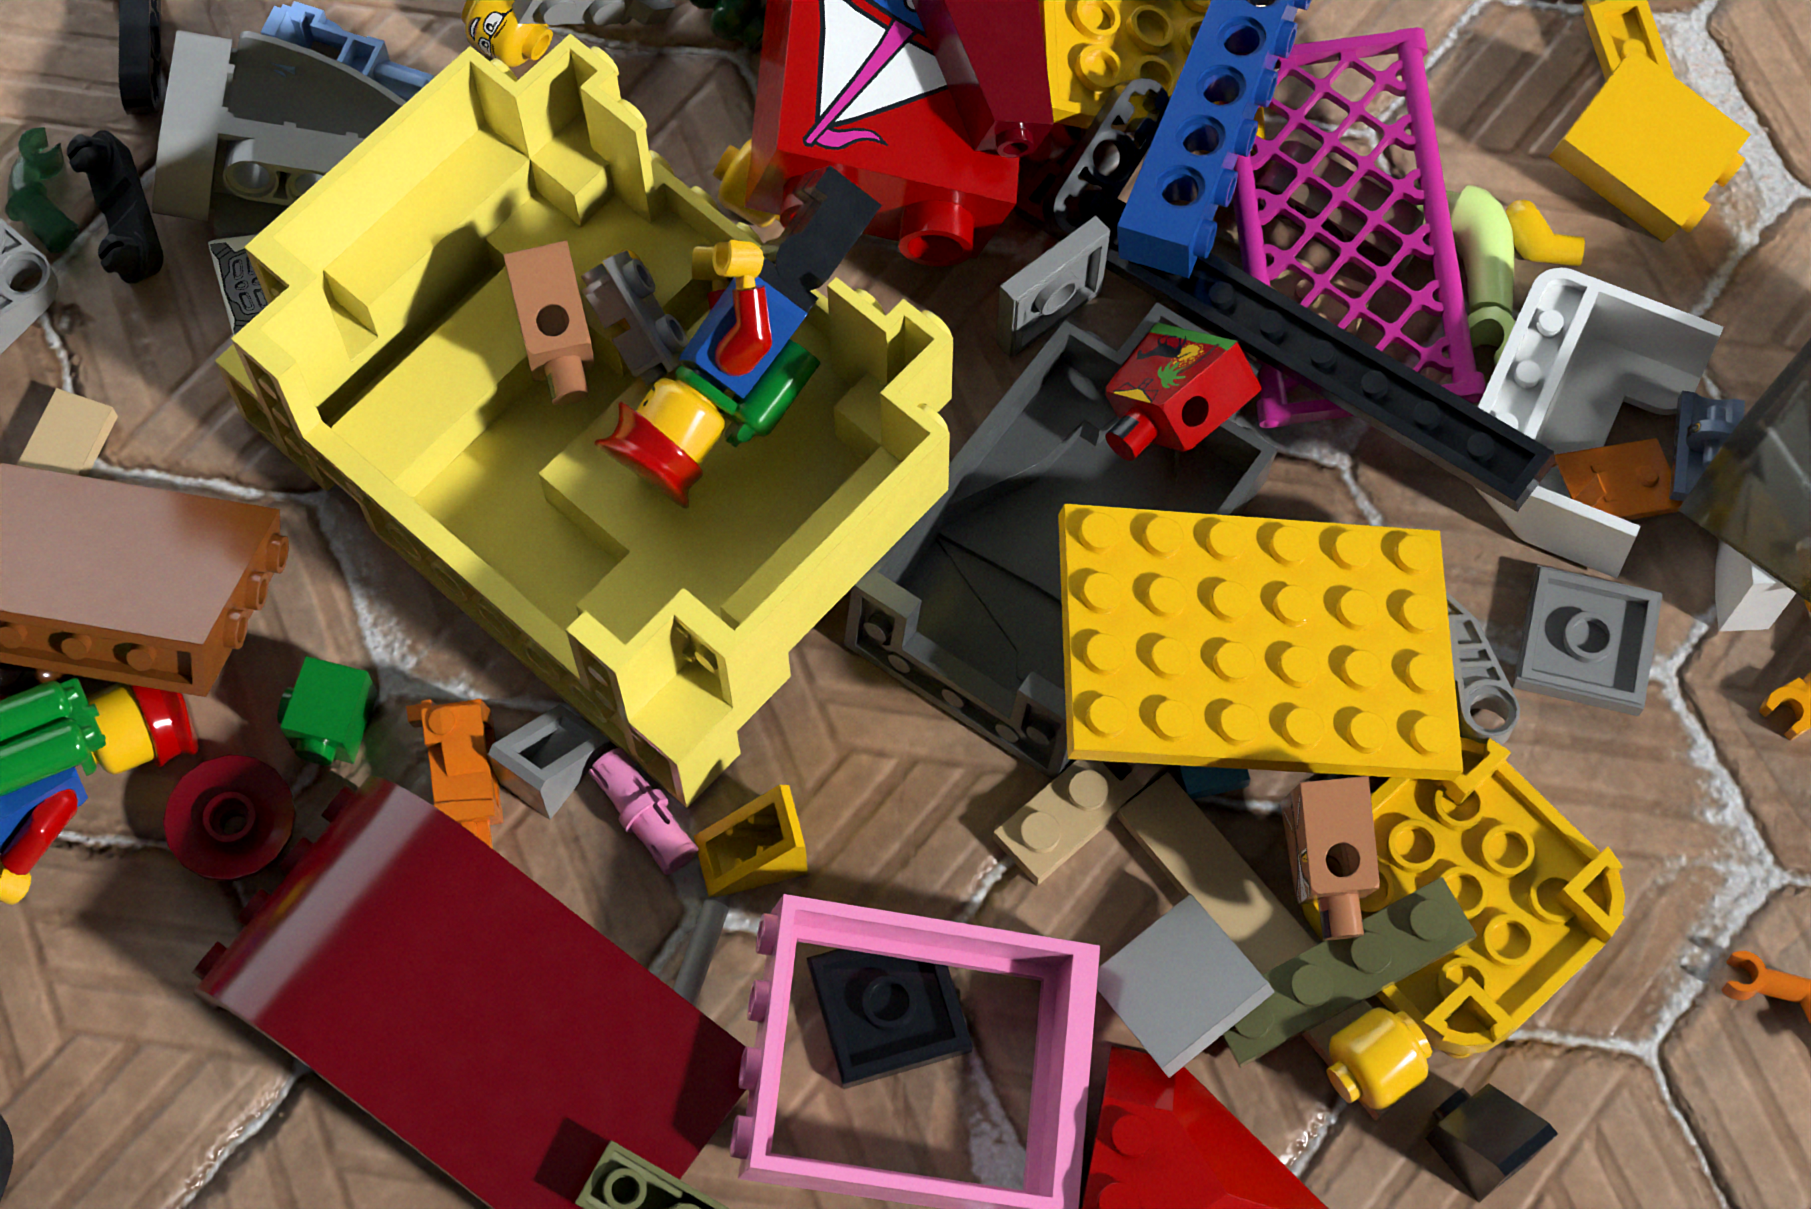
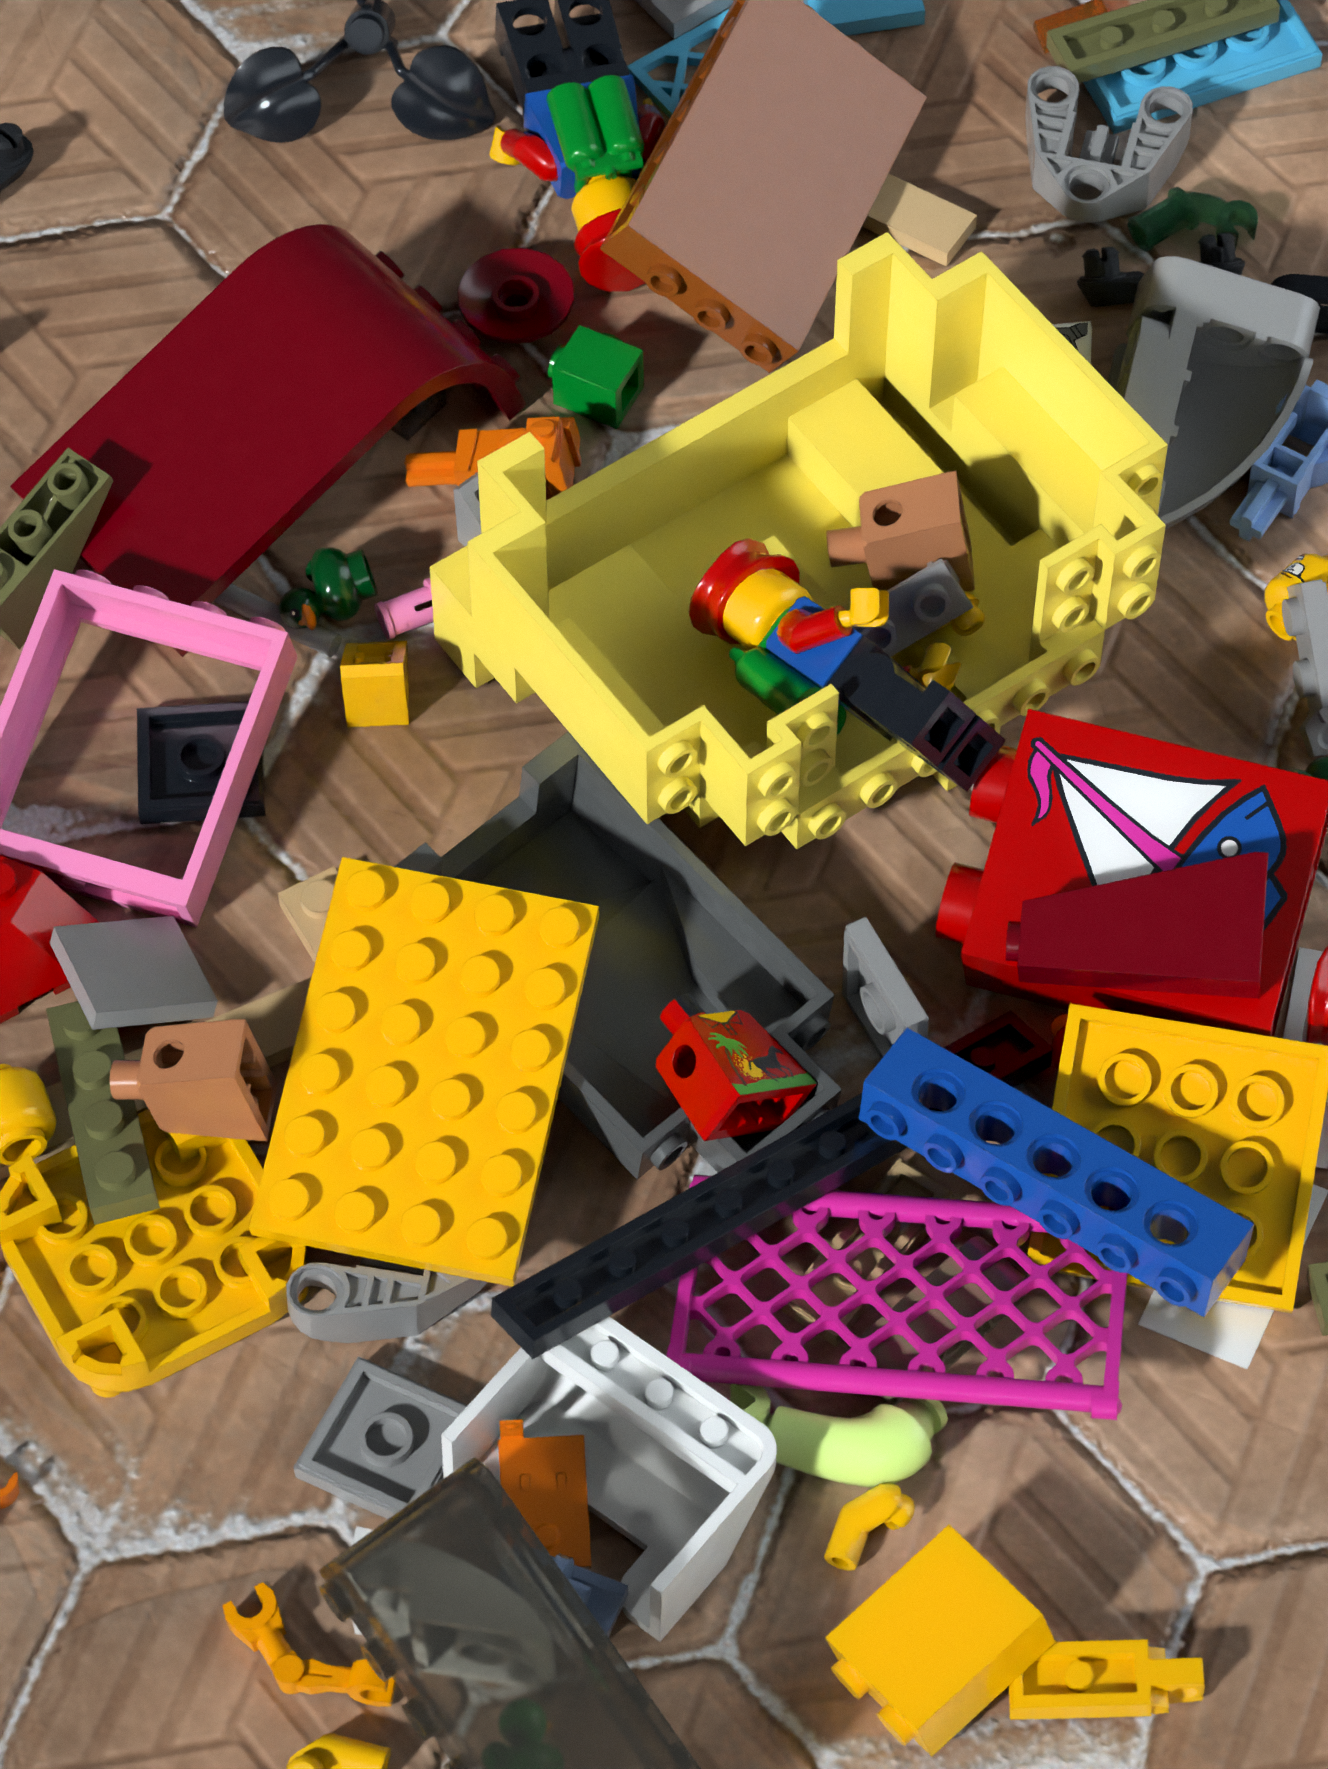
camera: 105 degrees right, 10 degrees down
black beam [1042,78,1169,236] -> none
none -> dark green animal [279,547,378,630]

